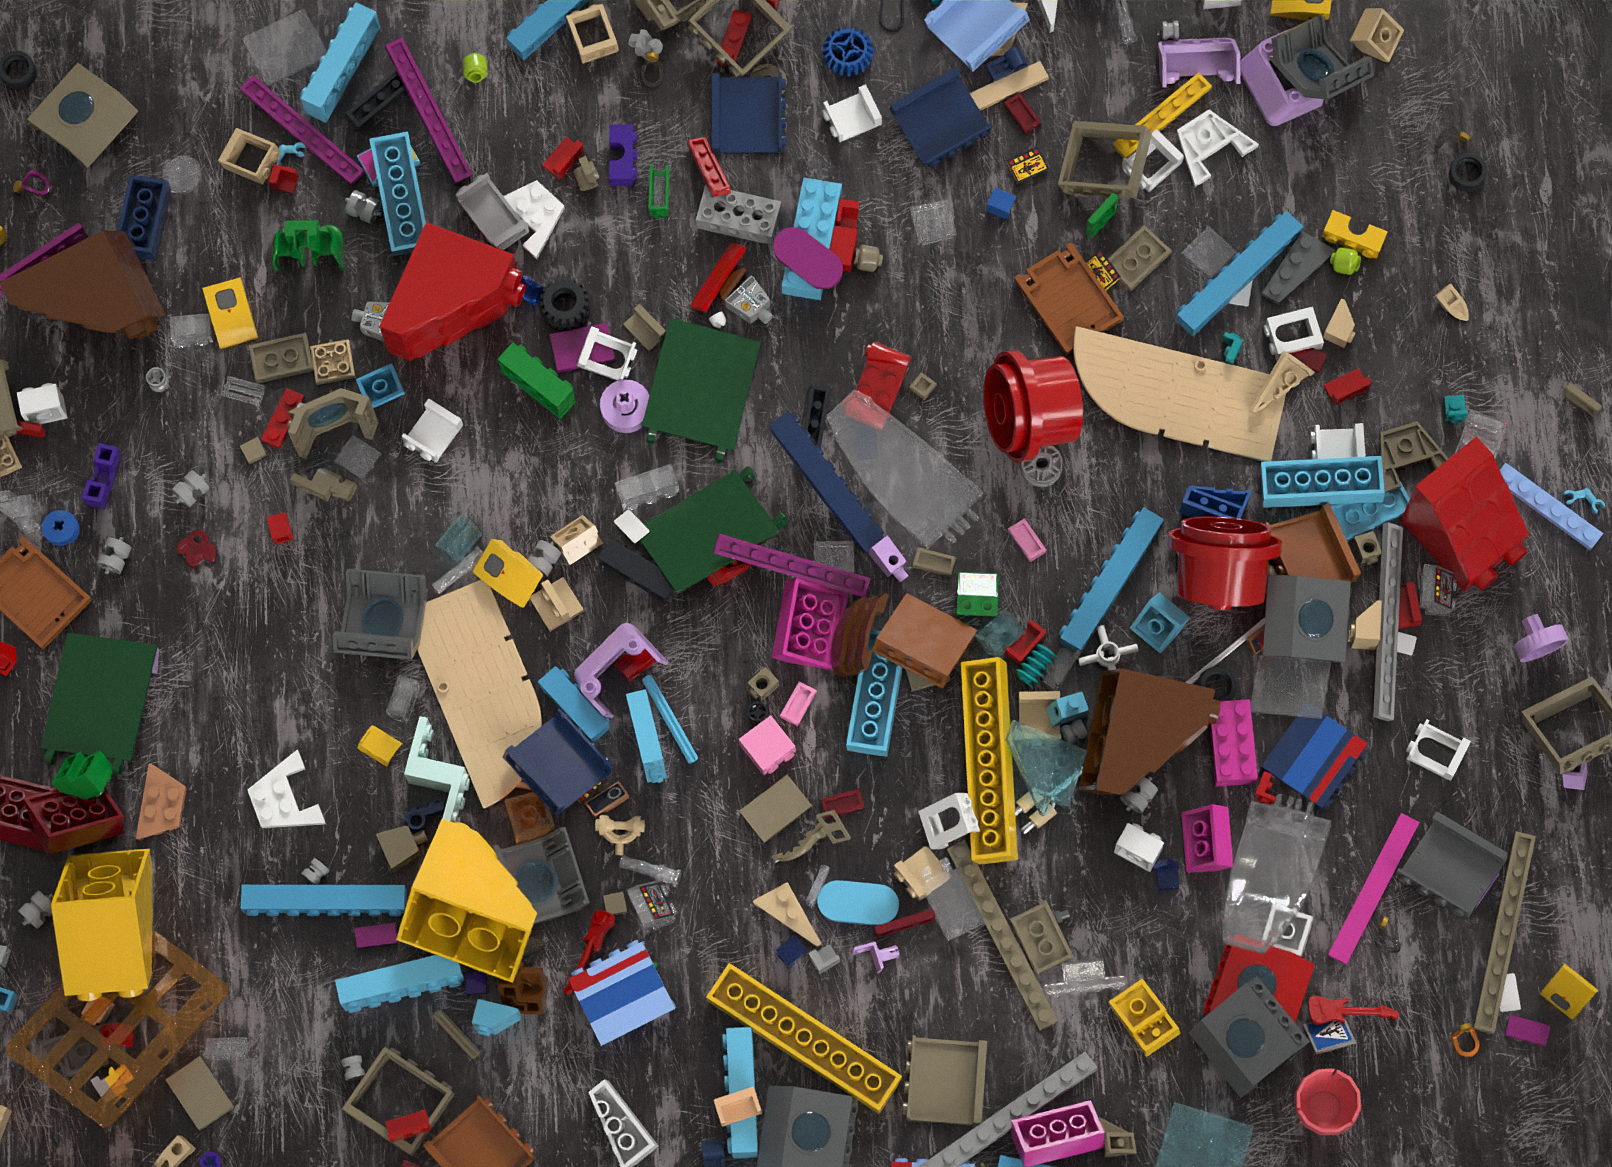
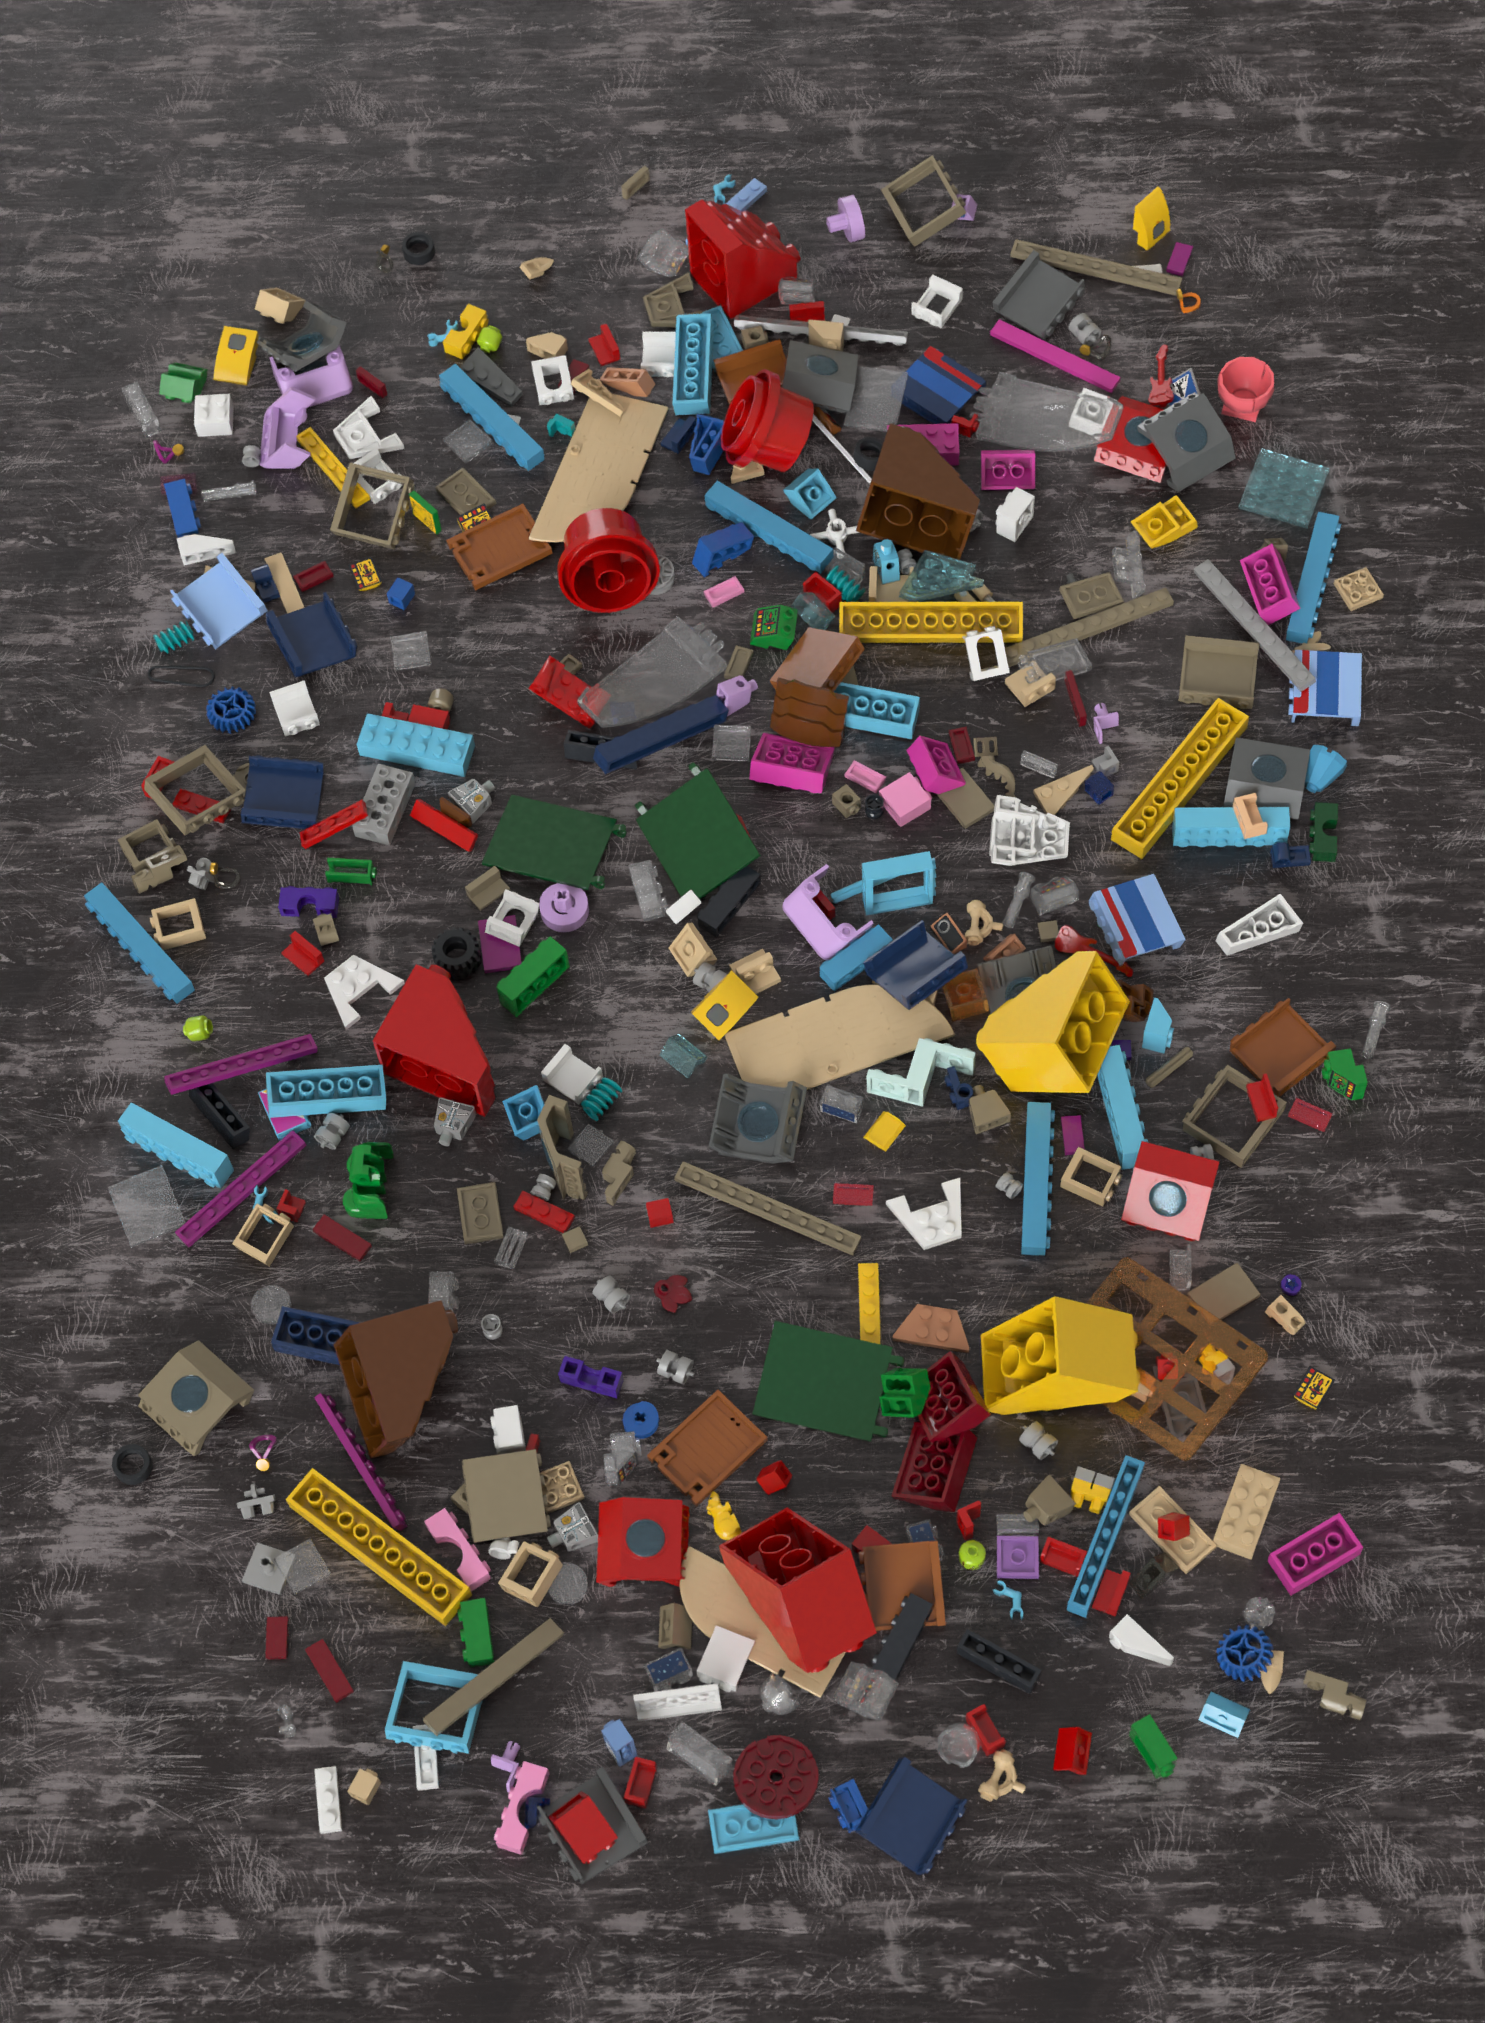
camera: 85 degrees left, 10 degrees down
yellow slope [203,278,258,349] -> none
tan tile [310,339,356,385] -> none
clear pin [432,546,483,594] -> none
light grey panel [456,173,529,250] -> none
white hinge [709,311,726,328] -> none
magenta plate [713,533,871,597] -> none
magenta tile [773,227,843,289] -> none
medium azure tile [817,880,899,926] -> none
clear blue tile [1154,859,1179,890] -> none
teal bracket [1443,395,1468,423] -> none
none -> dark red tile [312,1214,372,1262]
none -> dark red tile [356,366,387,398]
none -> medium azure arm [428,320,458,346]
none -> teal piece [581,1078,622,1121]
none -> nougat slope [599,368,655,397]
none -> dark blue panel [660,416,696,454]
none -> dark tan plate [675,1162,861,1256]
none -> blue wedge [692,522,754,578]
none -> clear pink tile [833,1183,874,1206]
none -> yellow plate [858,1263,881,1344]
none -> dark pink slope [907,736,966,794]
none -> nougat slope [983,934,1026,961]
none -> white wedge [989,795,1070,866]
none -> tan window [1060,1147,1123,1206]
none -> light grey wheel [1069,313,1102,346]
none -> panel [1121,1141,1219,1241]

